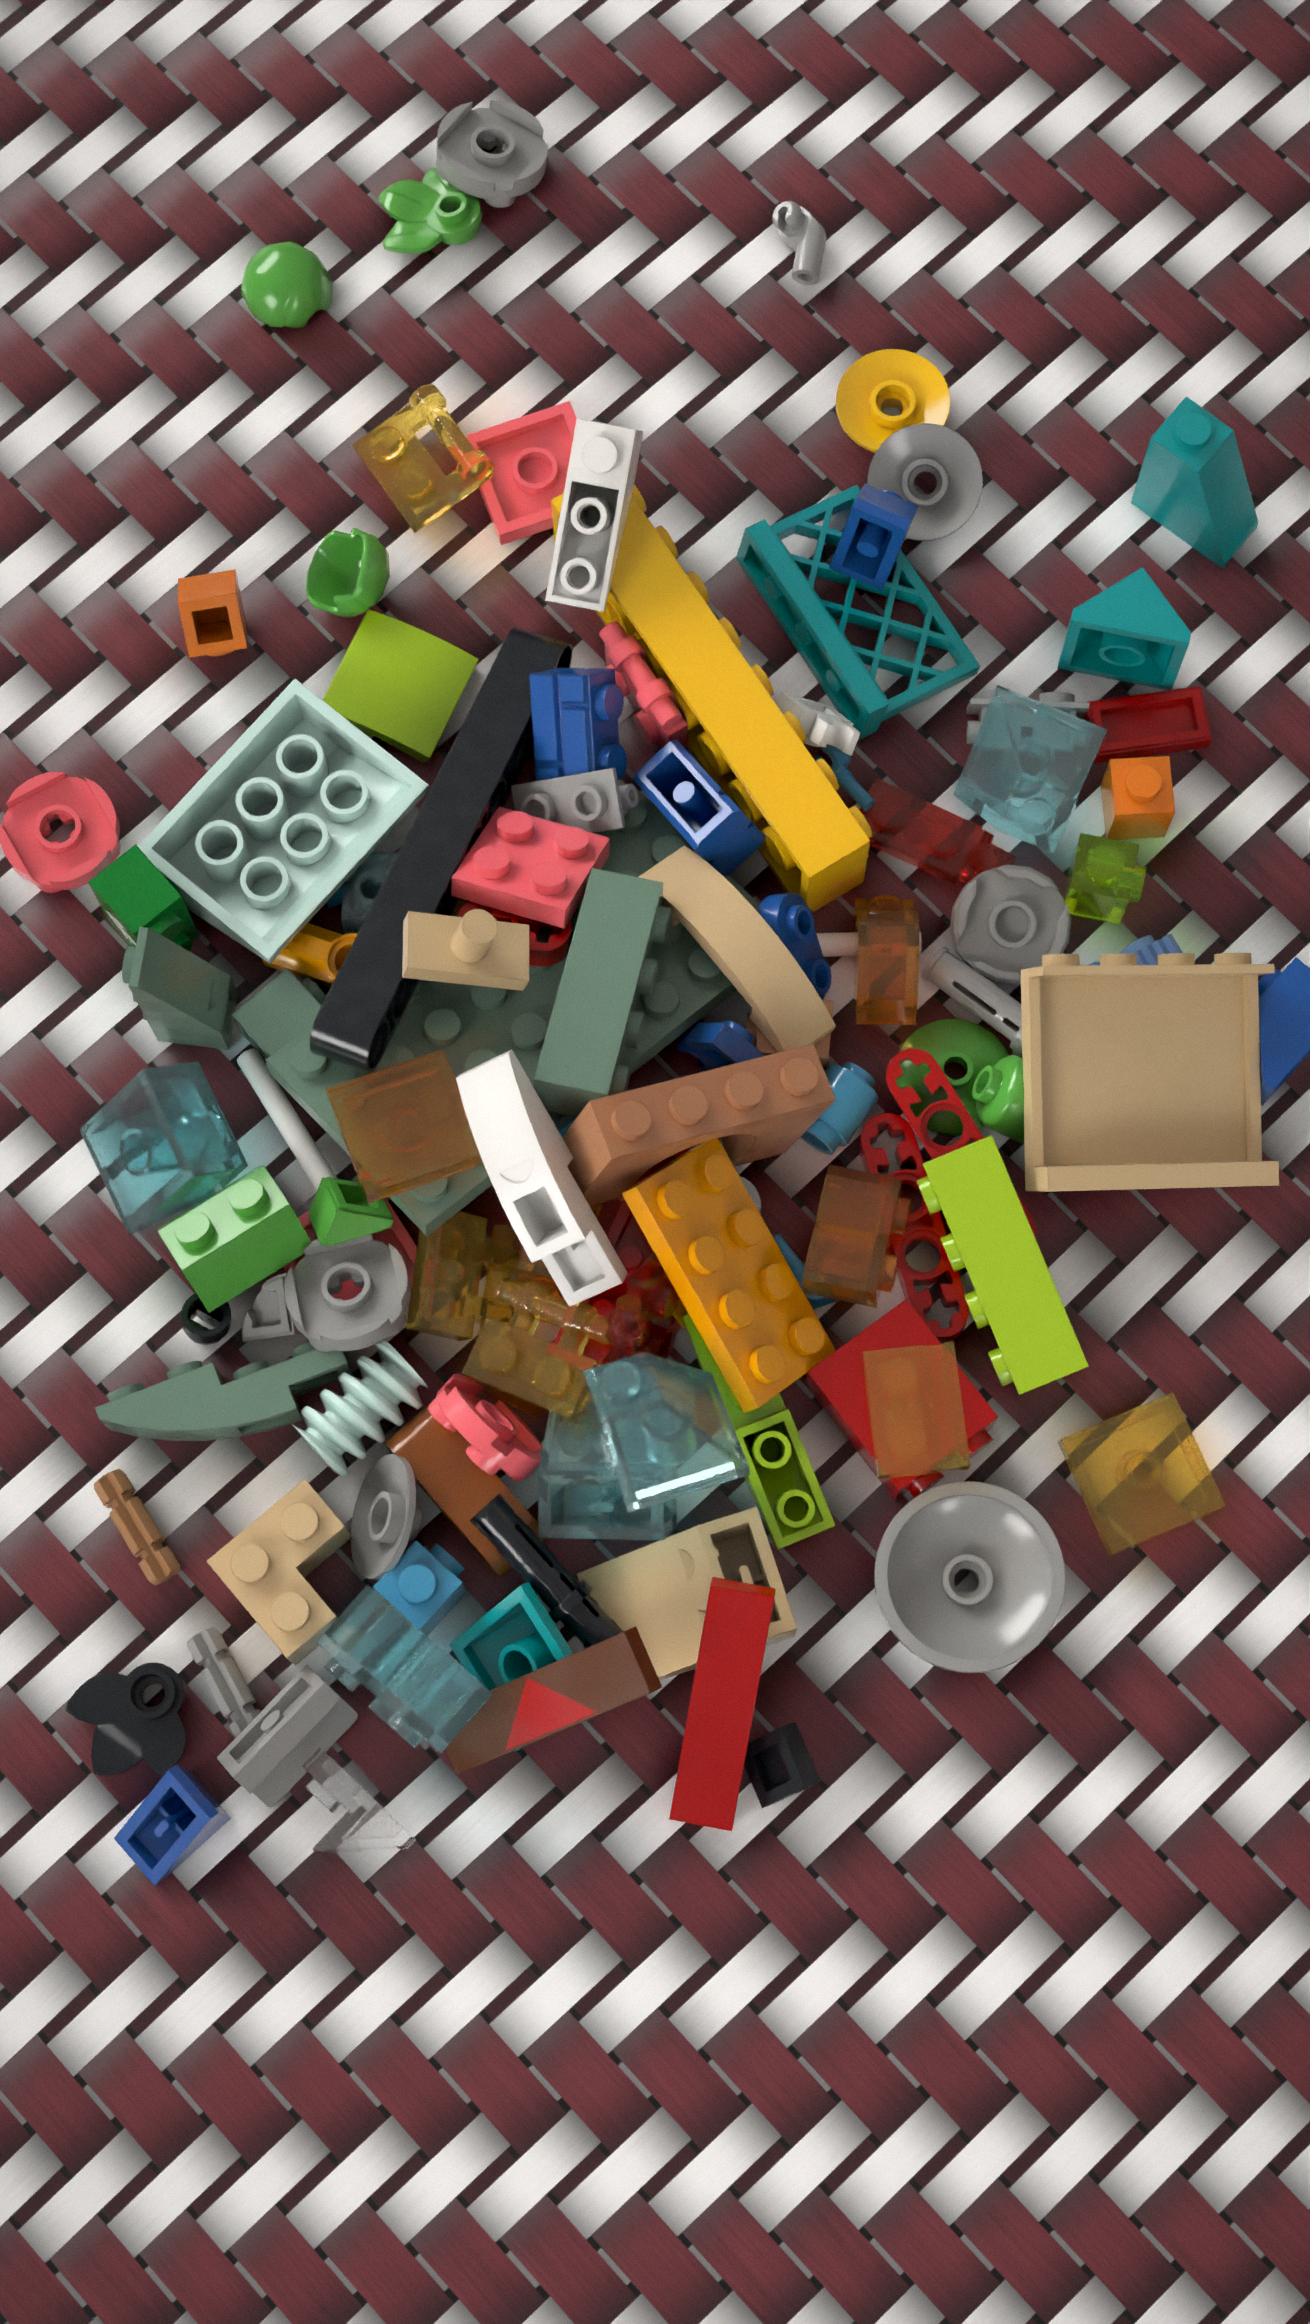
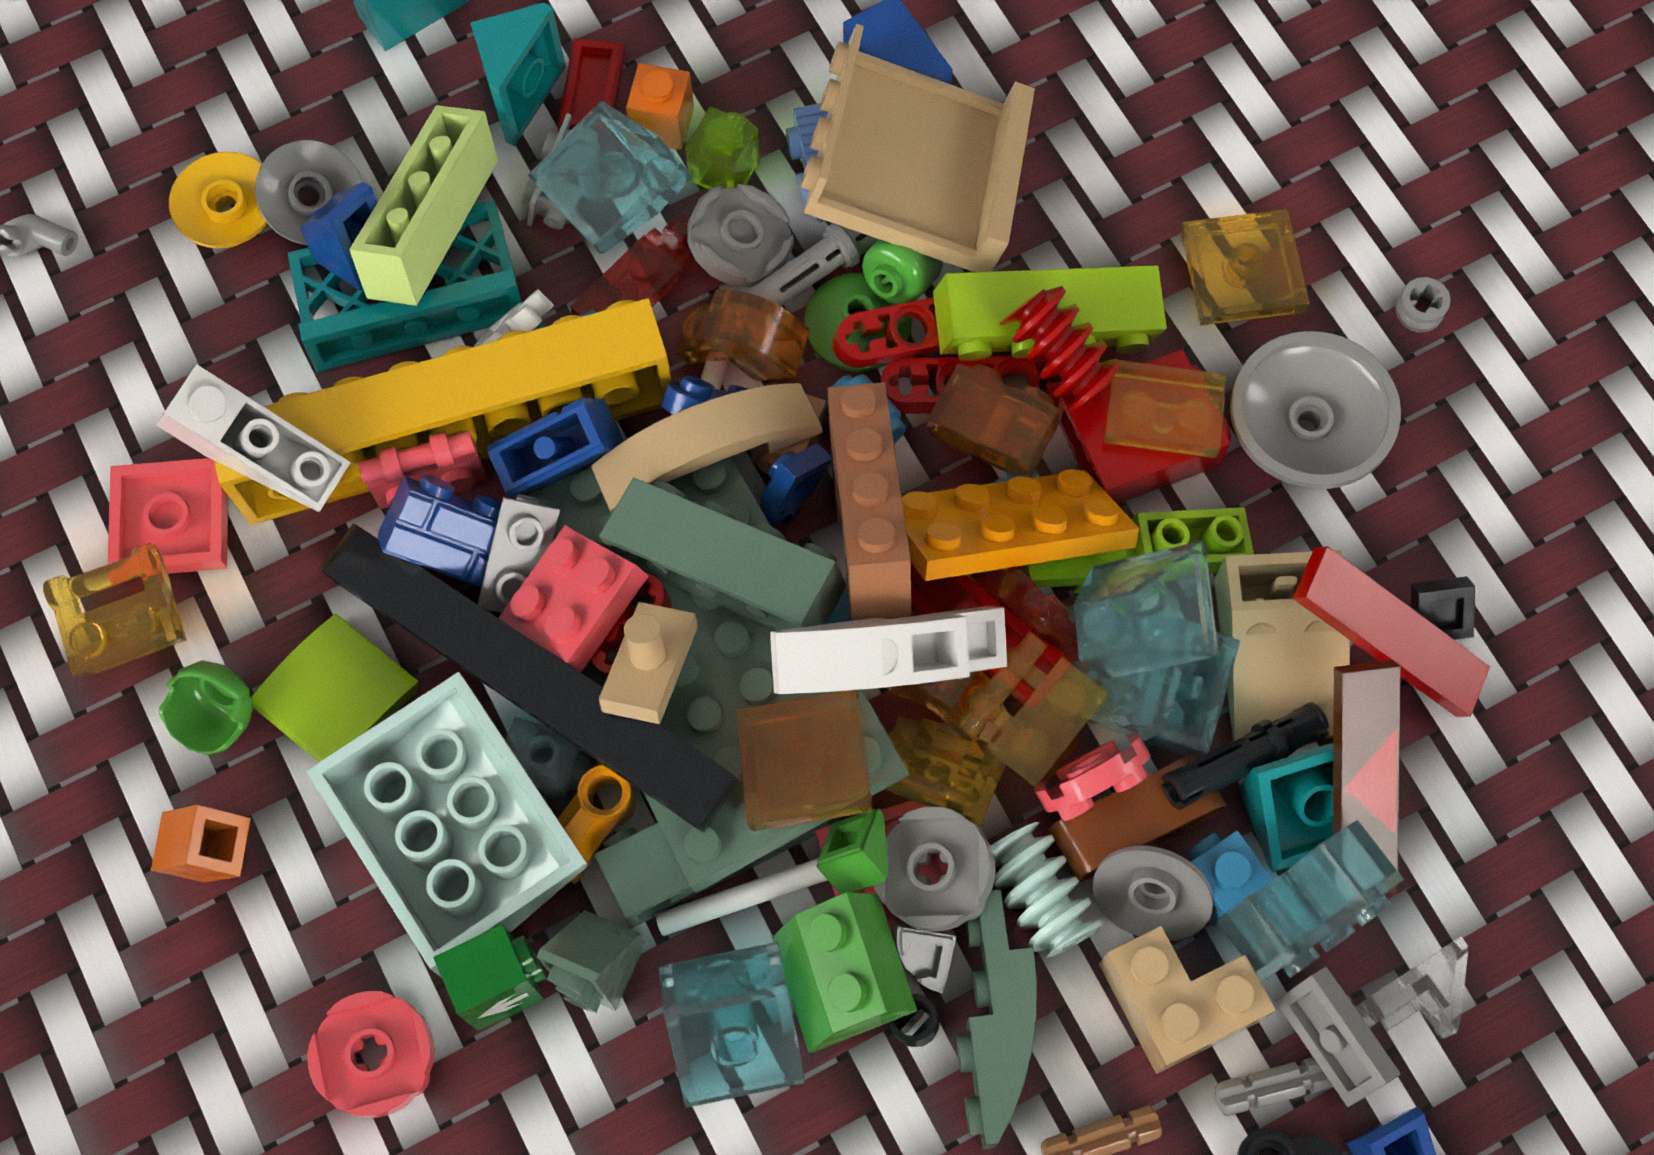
camera: 75 degrees left, 5 degrees down
none -> yellowish green brick [349,105,498,306]
none -> red piece [1000,286,1121,413]
none -> light grey bush [1395,277,1451,333]

